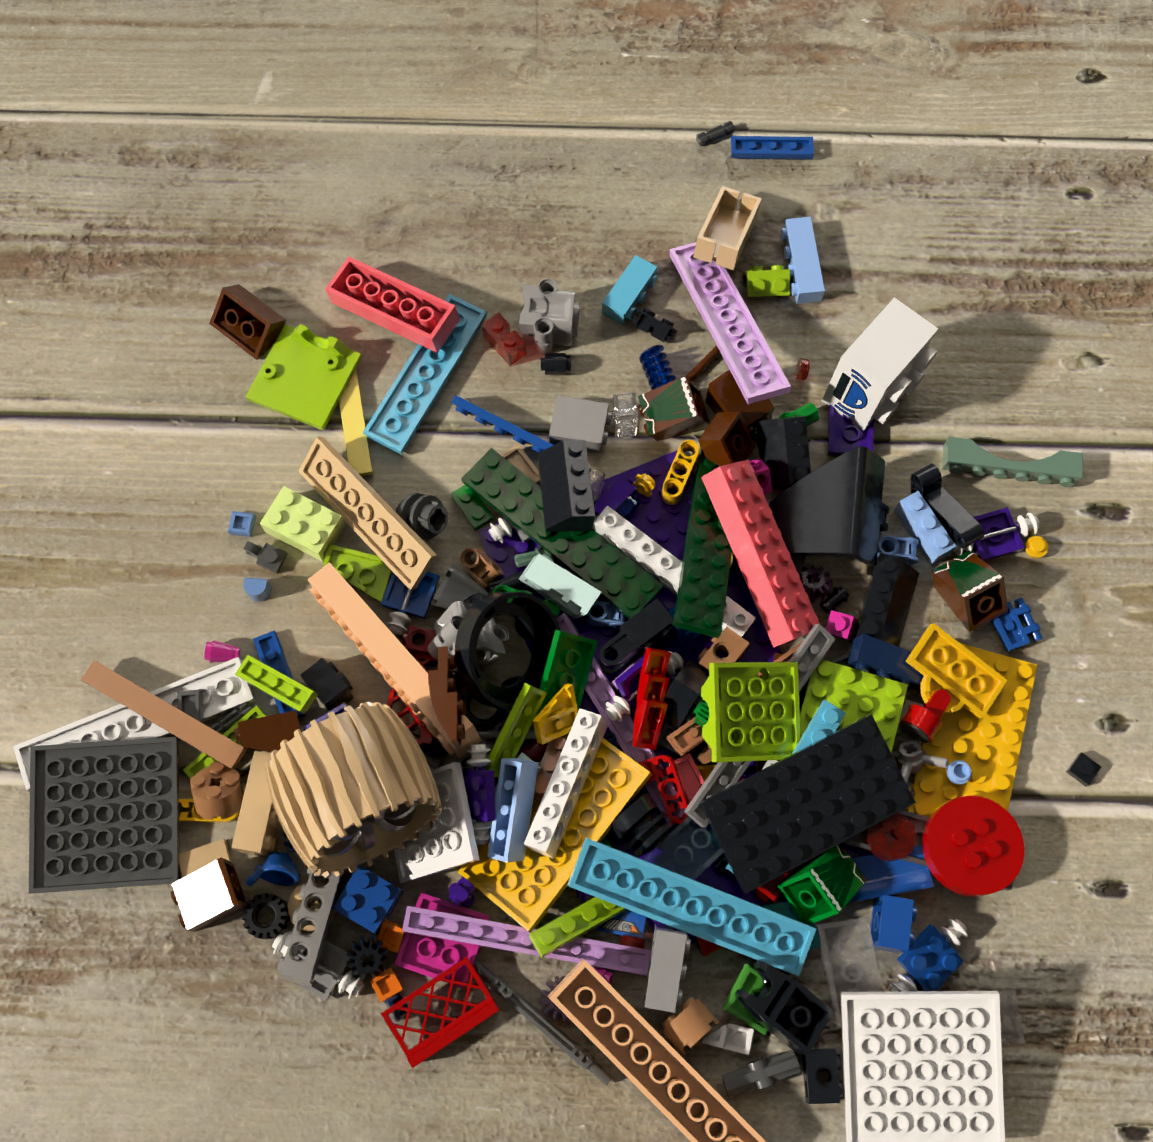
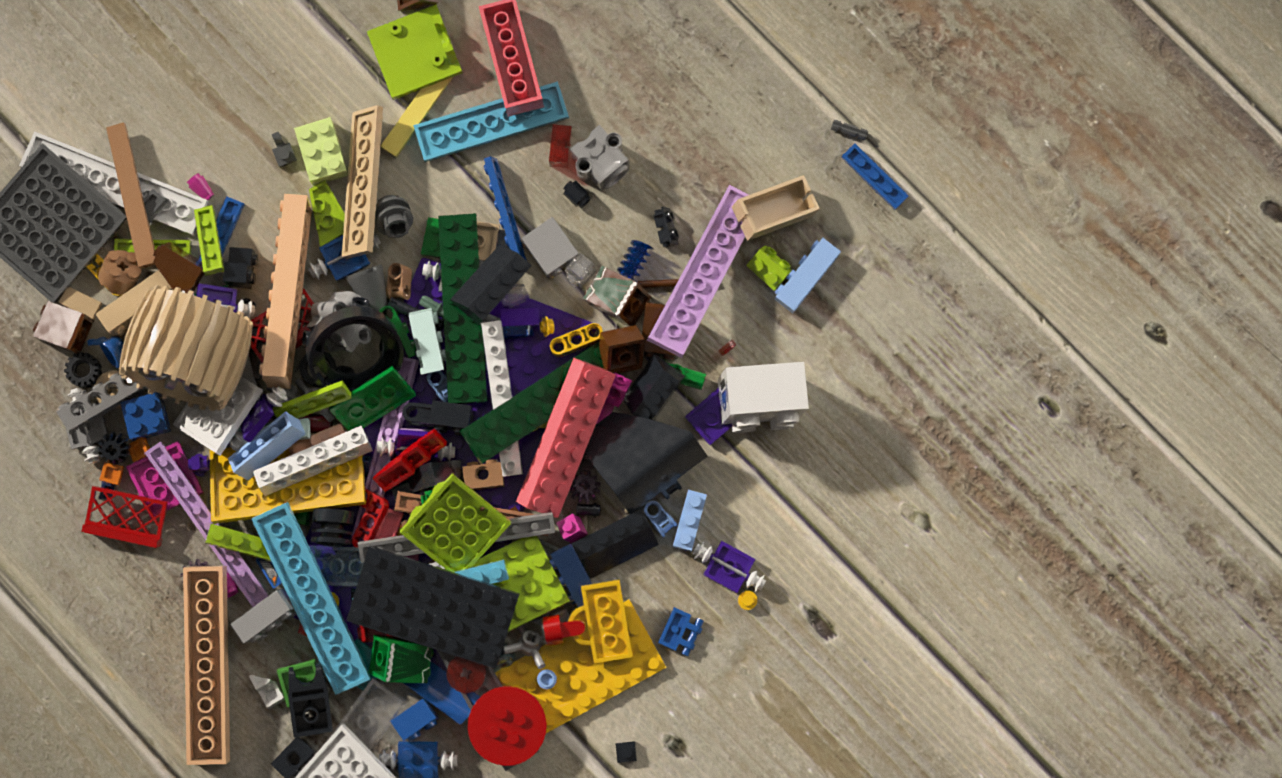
camera: 50 degrees right, 10 degrees up
dark grey axle [210,702,252,735] -> none
medium blue tile [228,511,256,537] -> none
medium blue brick [243,578,272,602] -> none
dark red brick [402,626,436,655] -> none
reddish brown slope [428,646,466,748] -> none
dark grey axle [473,960,613,1085] -> none
yellow wing [533,683,578,745] -> none
medium azure brick [602,255,658,325] -> none
clear red tile [620,935,646,949] -> none
medium nougat brick [662,997,720,1057] -> none
dark grey piece [721,1050,801,1097] -> none
black beam [911,463,984,549] -> none
reddish brown slope [932,550,1008,632] -> none
sand green arch [942,437,1083,487] -> none

